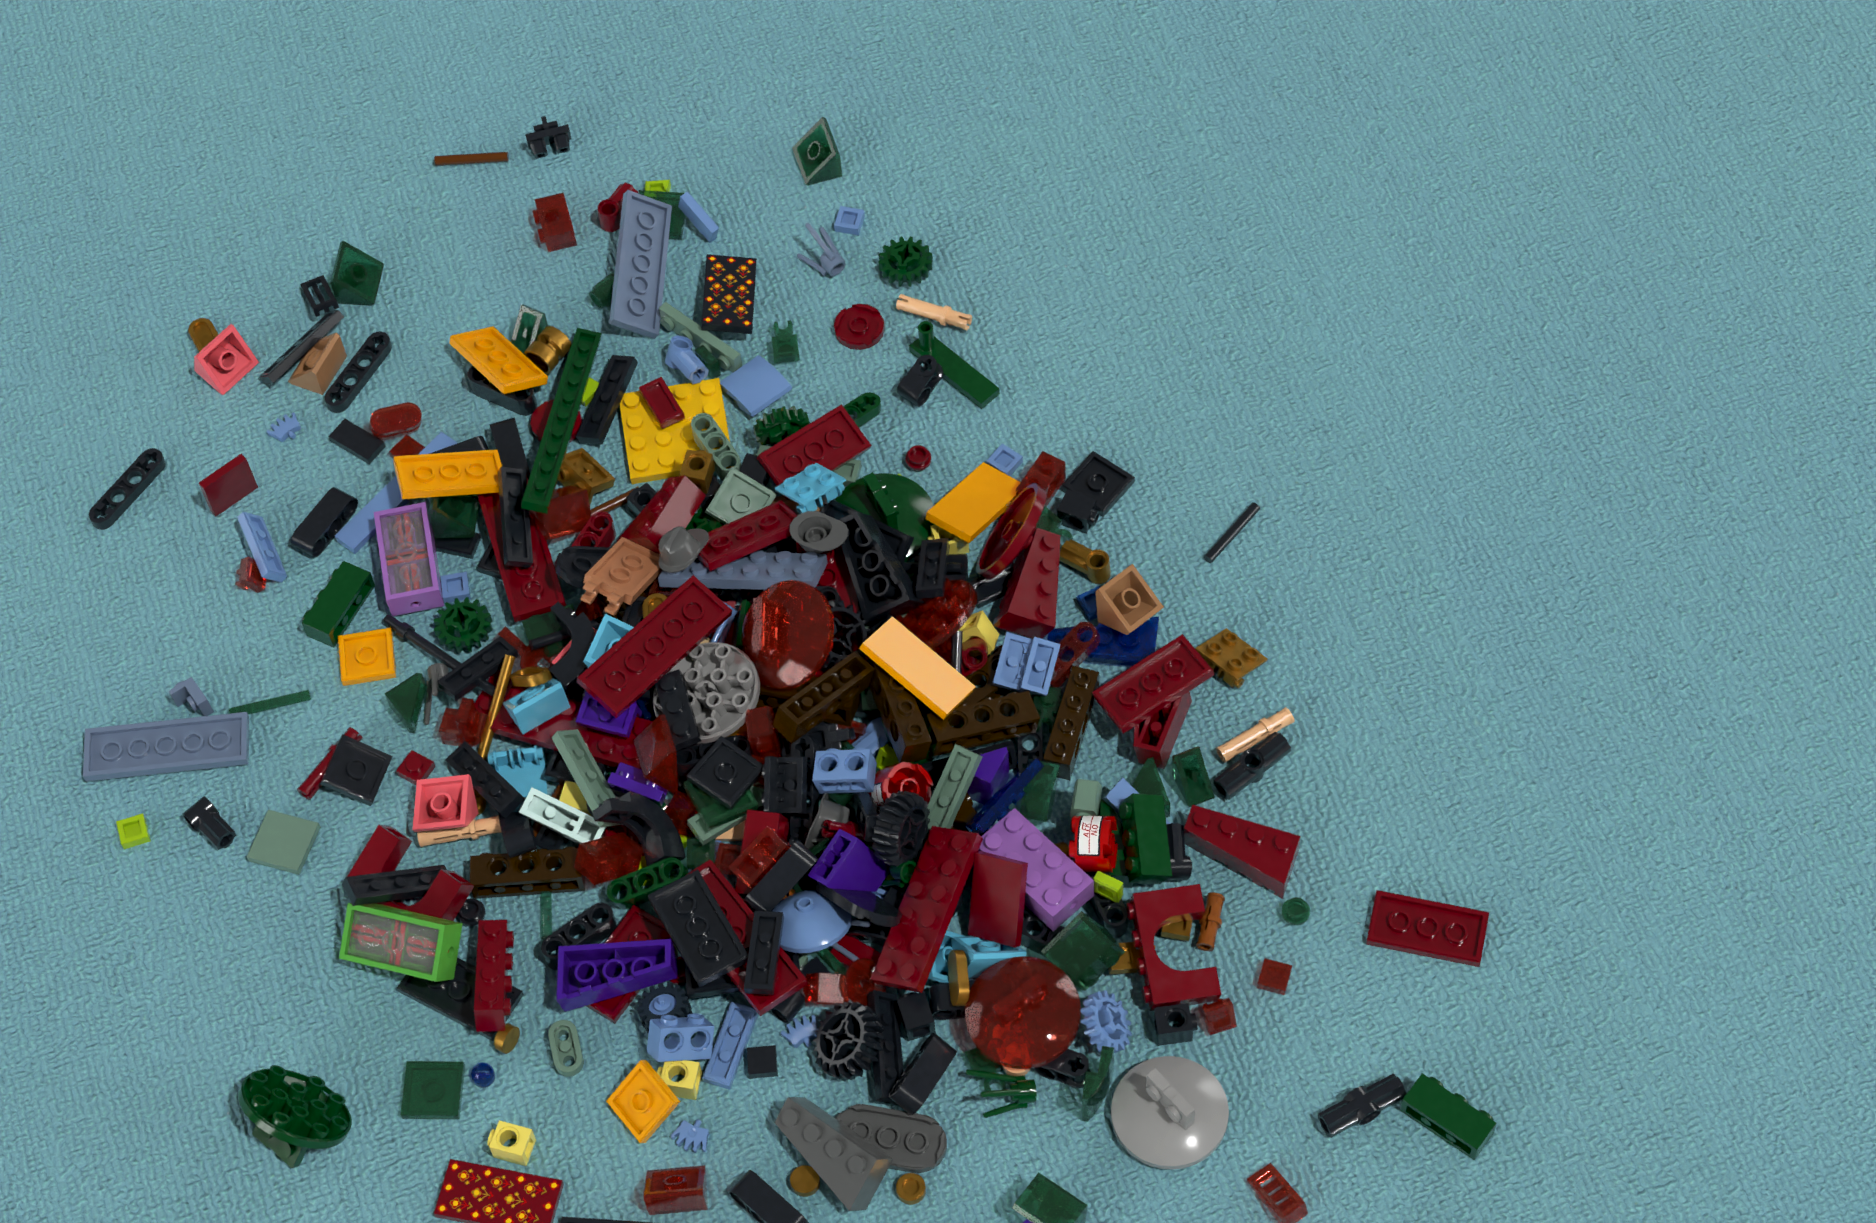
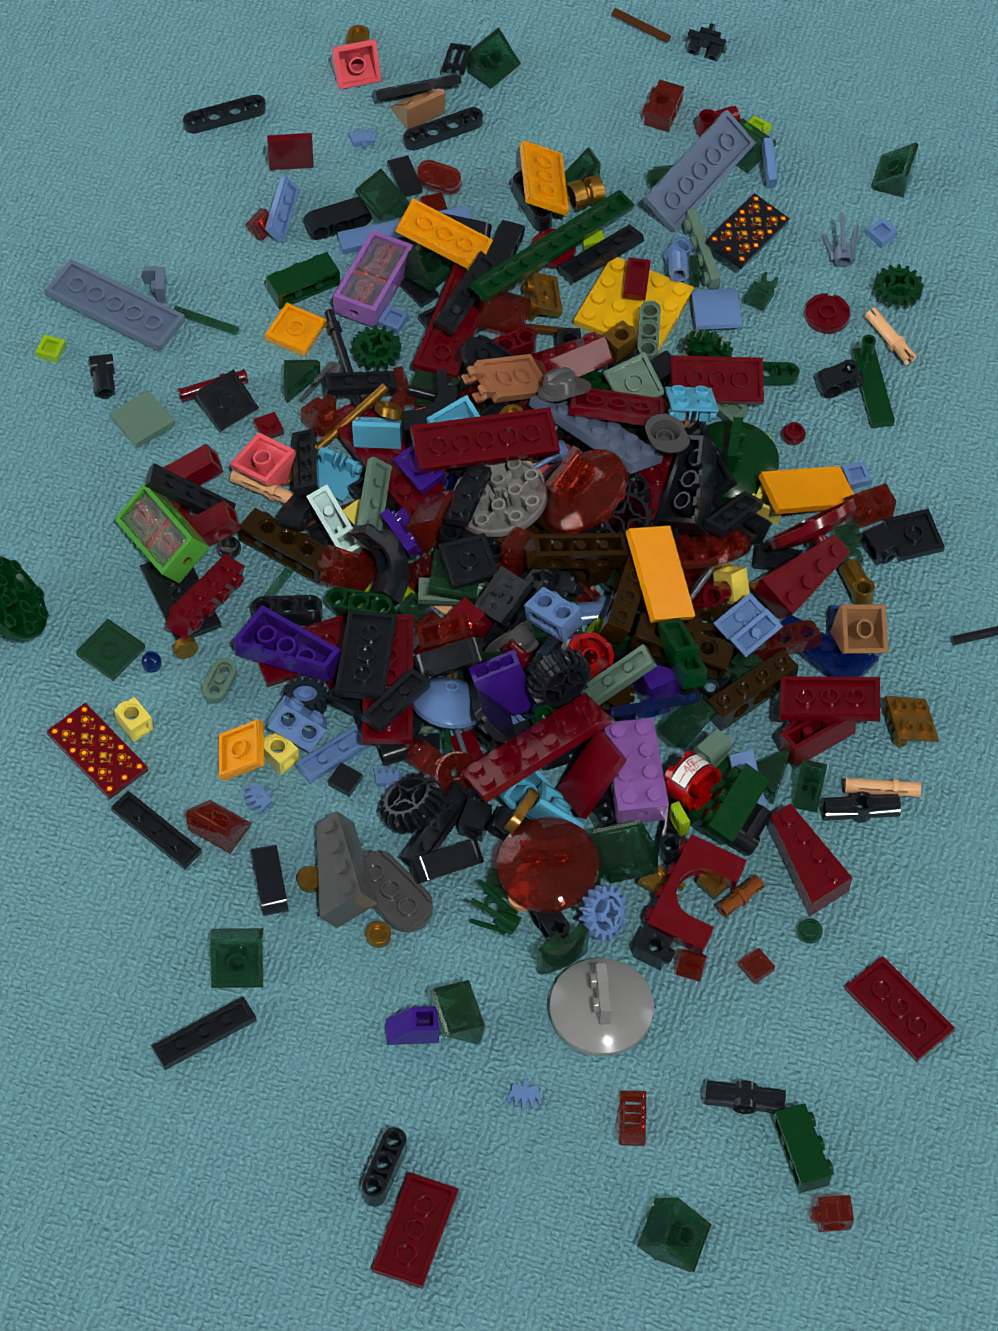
camera: 30 degrees right, 0 degrees up
none -> clear green slope [355,168,410,221]
none -> dark green slope [657,618,708,689]
none -> clear red brick [812,1195,854,1232]

